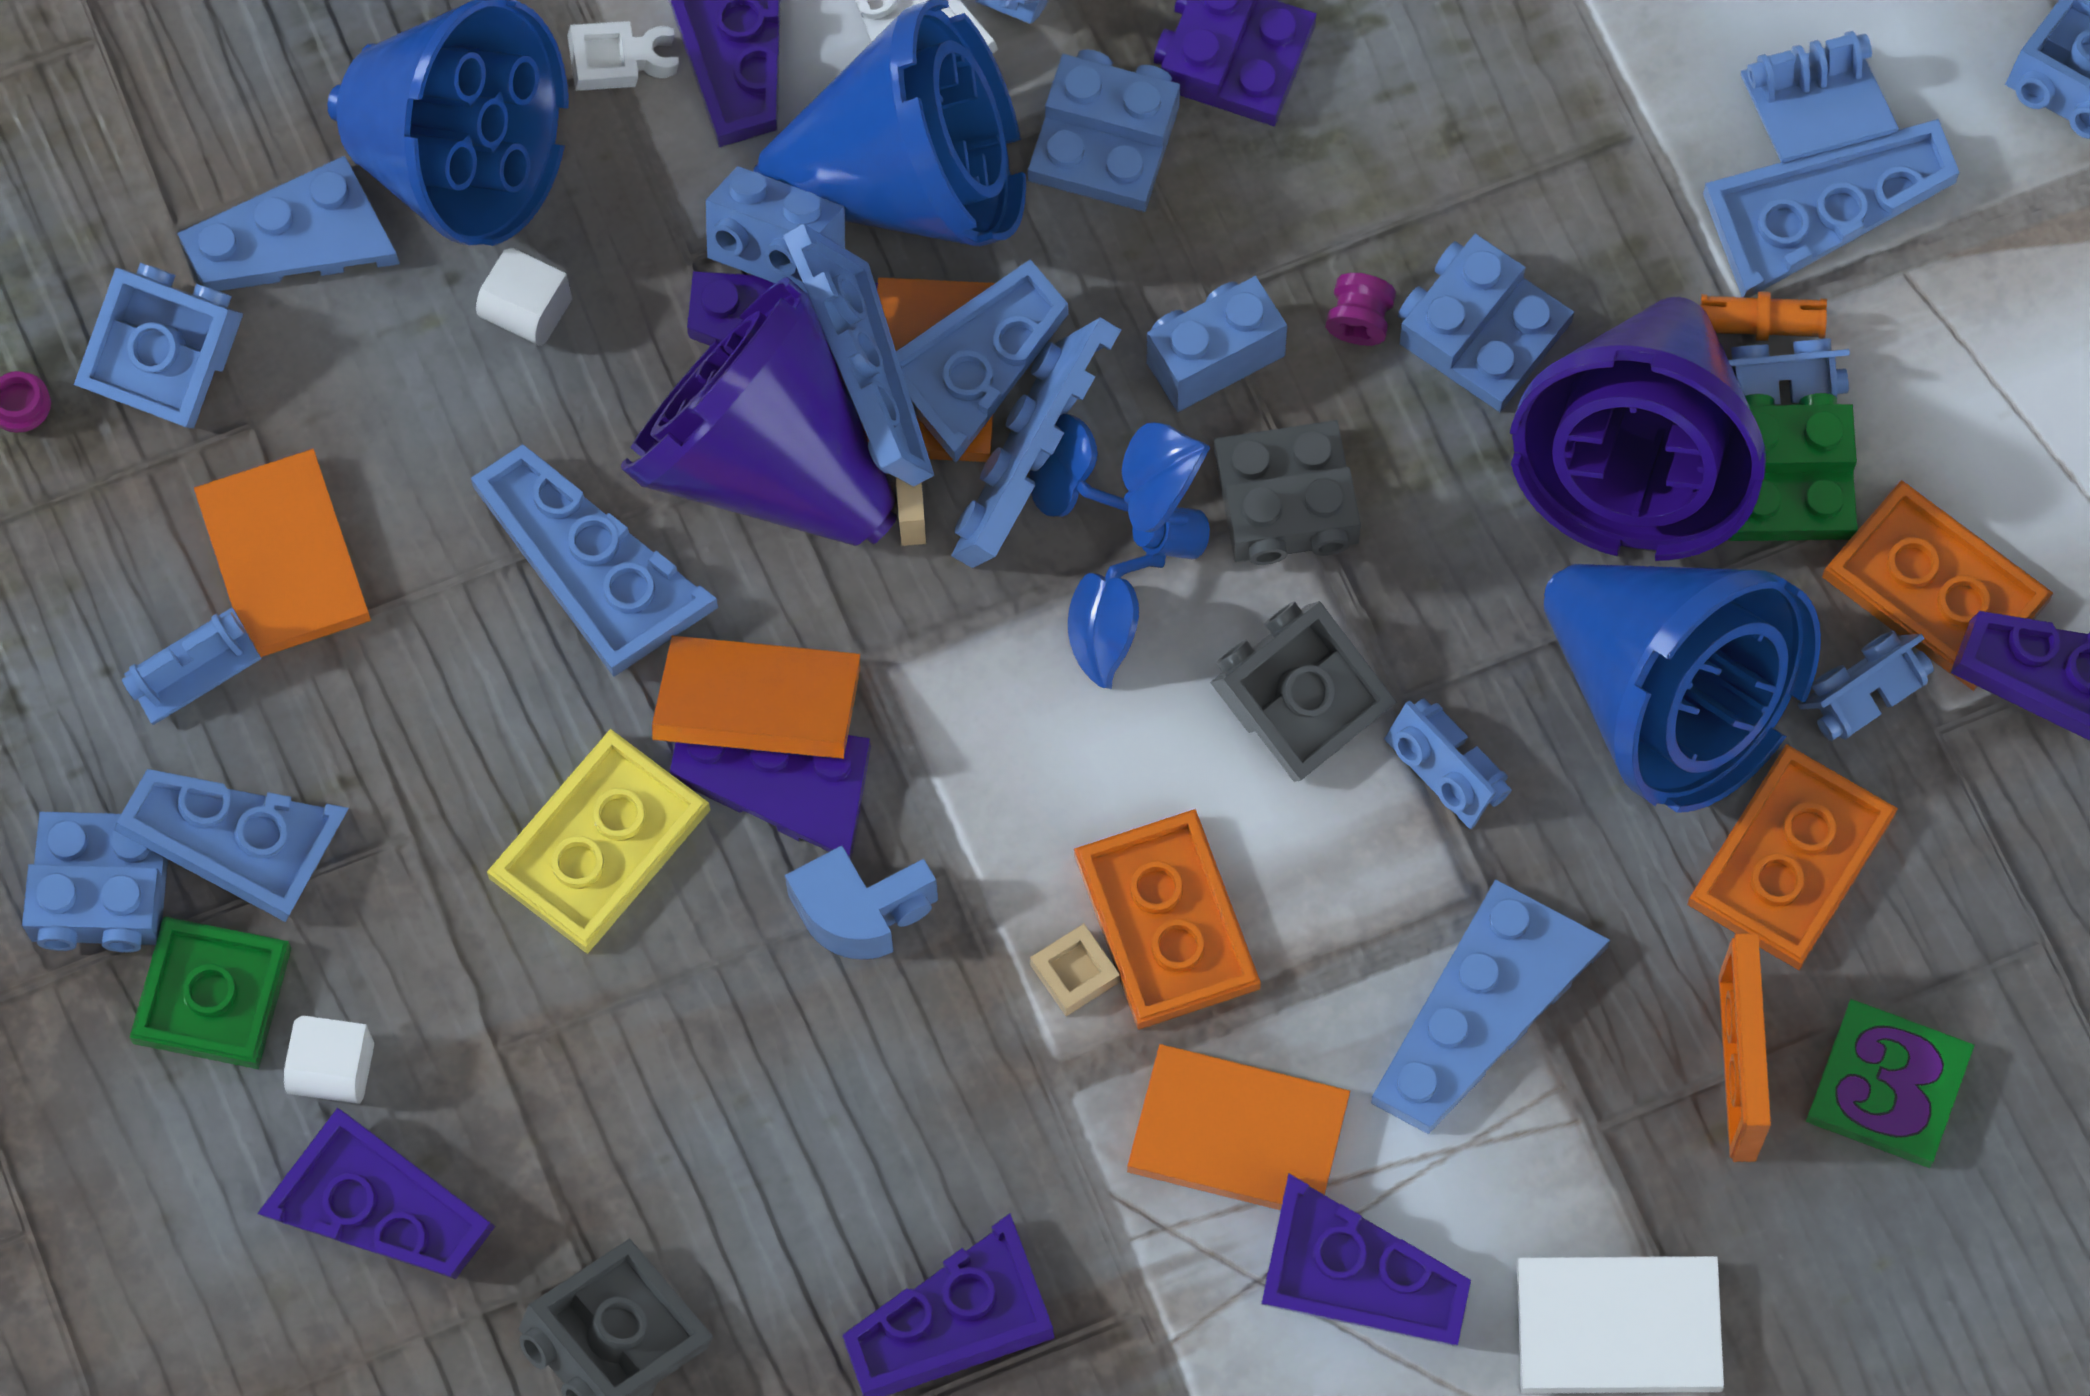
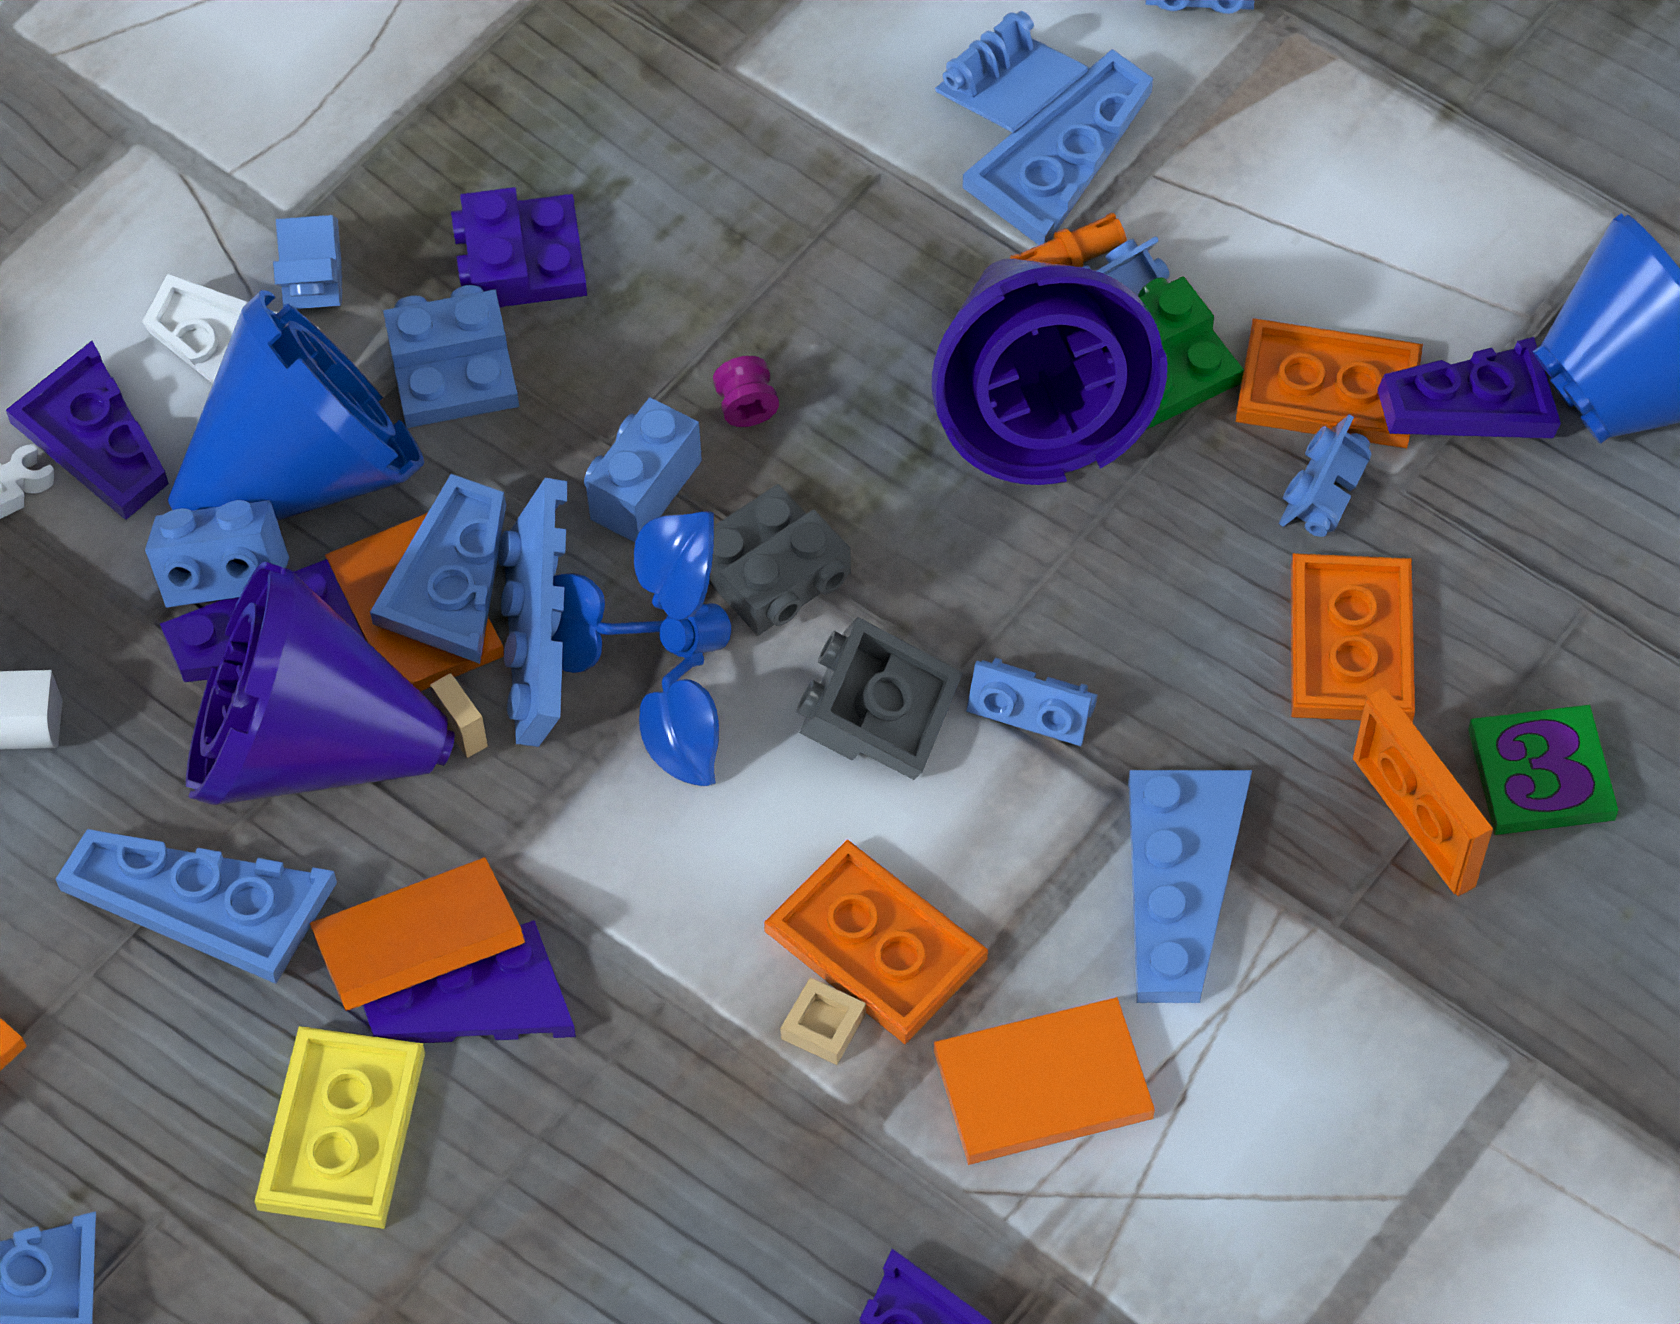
camera: 30 degrees left, 10 degrees down
medium blue wing [783,223,935,487] -> none
medium blue brick [785,845,938,959] -> none
dark purple wing [1261,1173,1471,1347] -> none
medium blue plate [1398,233,1574,412] -> none
white tile [1516,1256,1724,1393] -> none
blue cone [1544,564,1821,813] -> none

